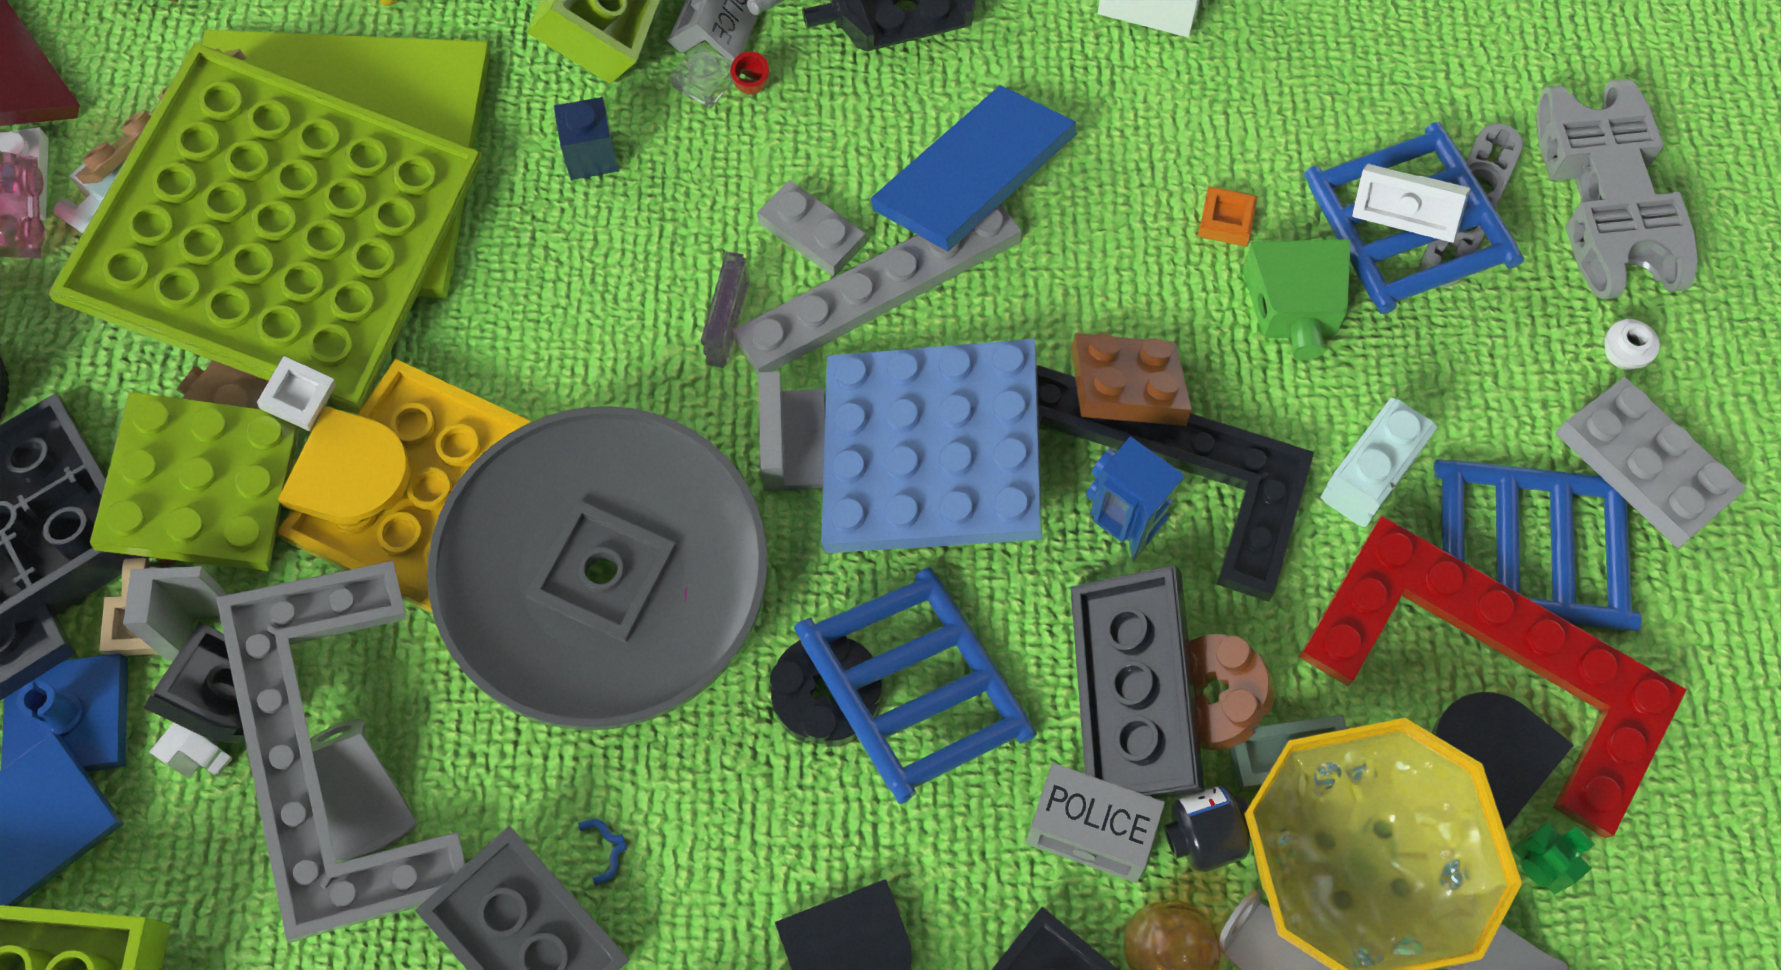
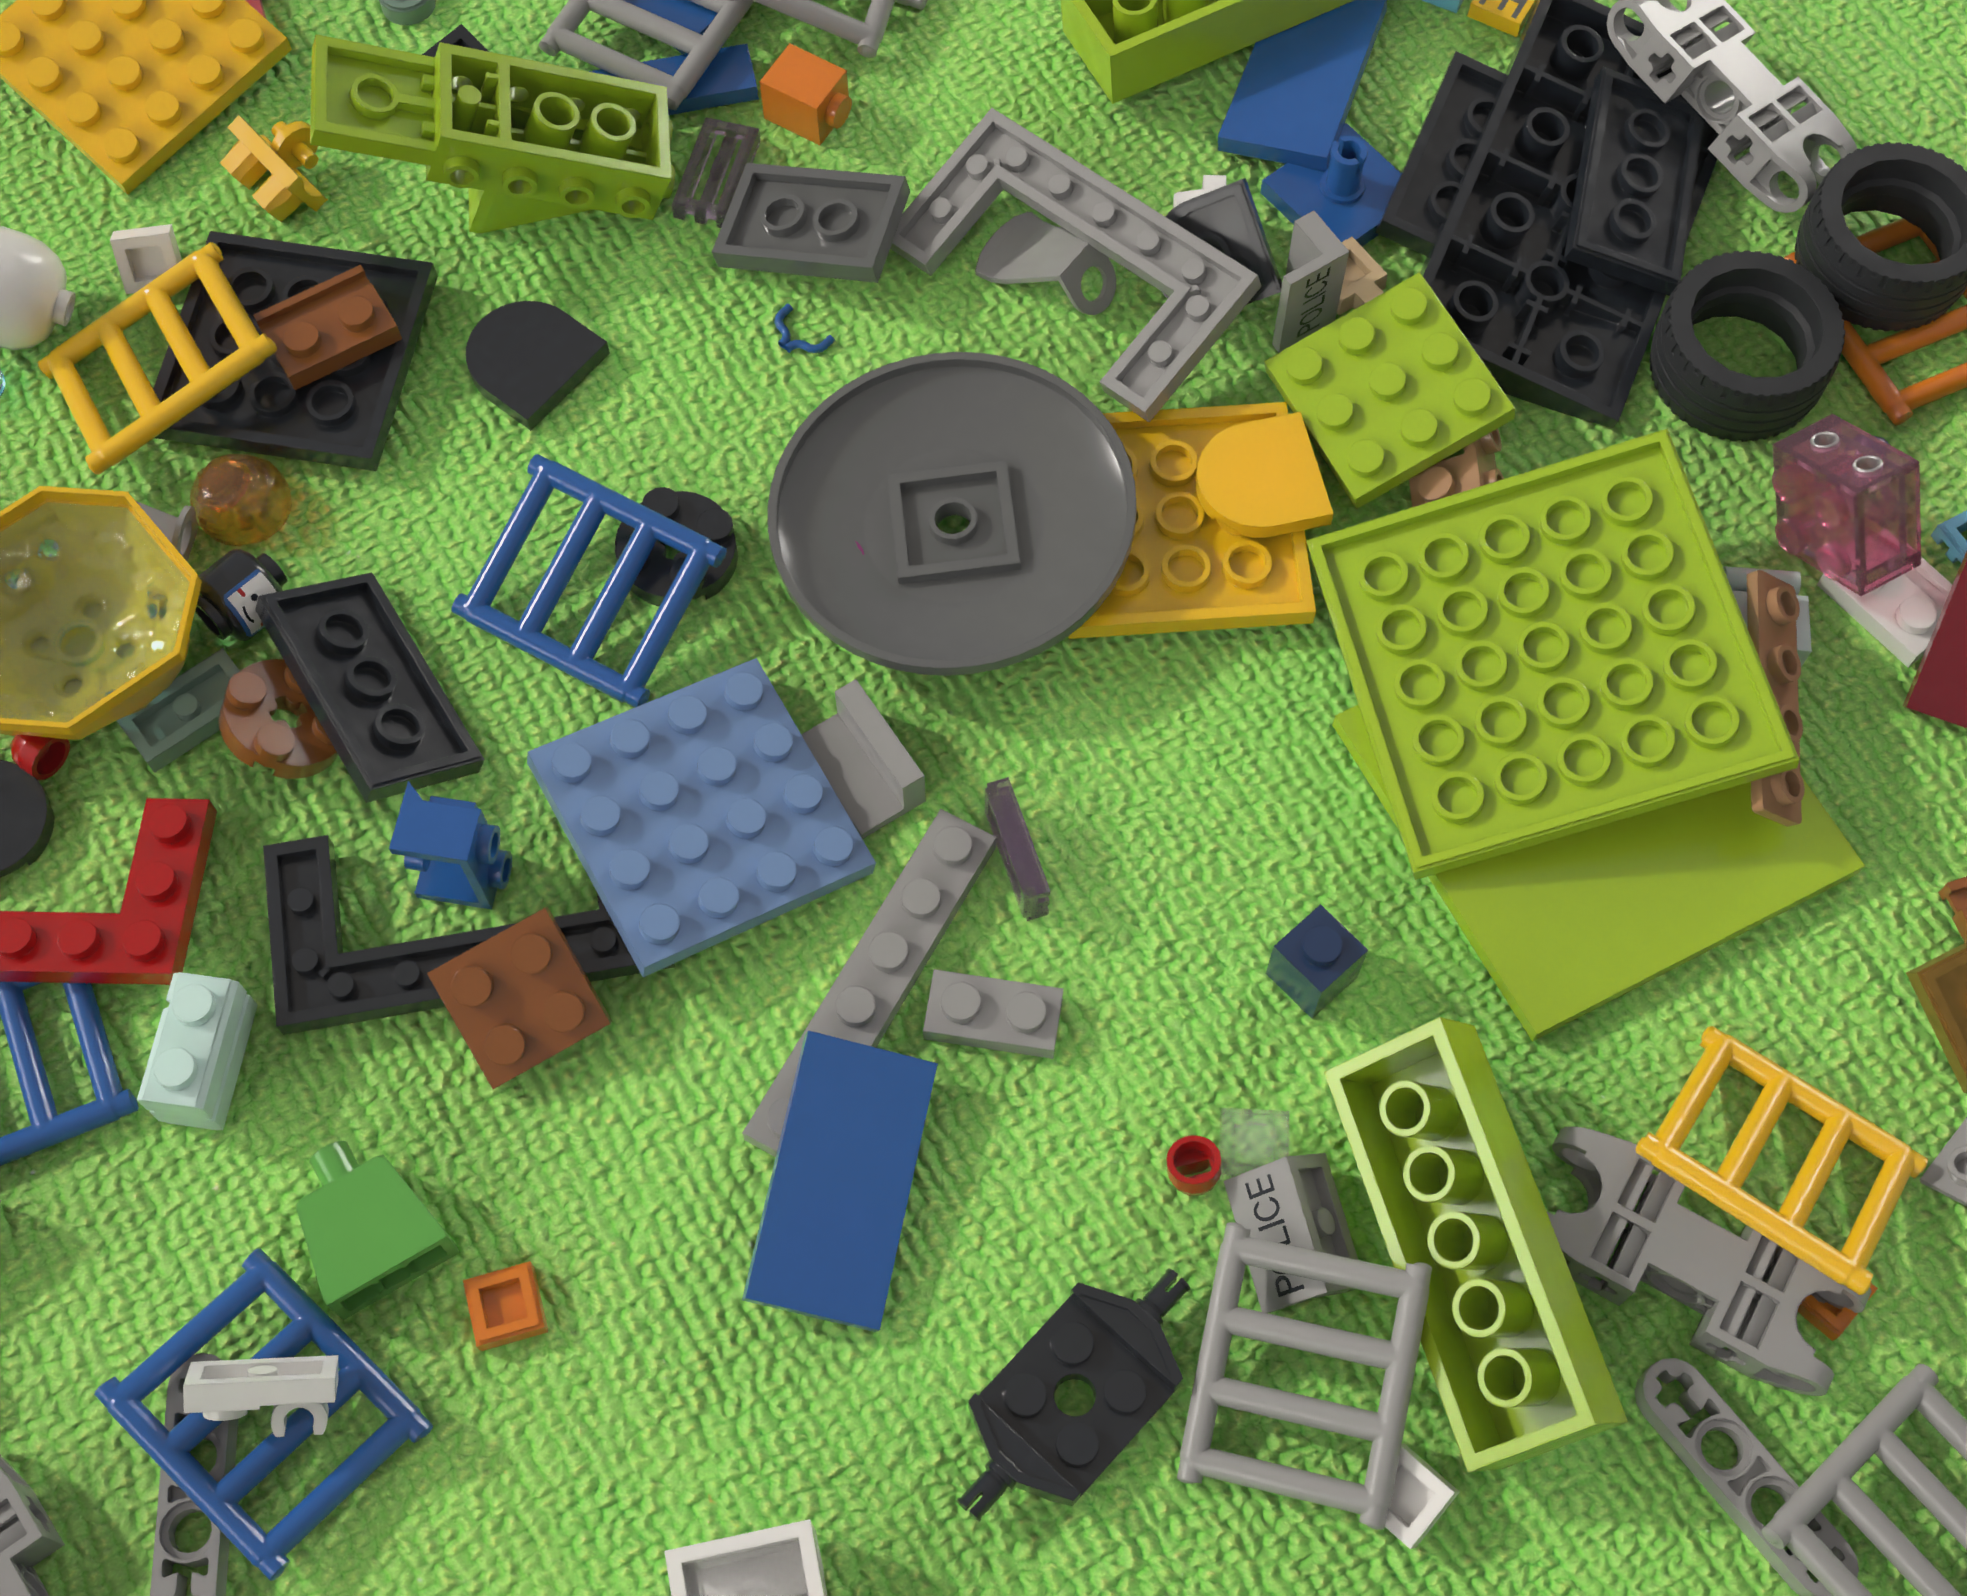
camera: 150 degrees right, 0 degrees up
white tile [257,356,336,431] -> none
light grey panel [1025,763,1165,883] -> none

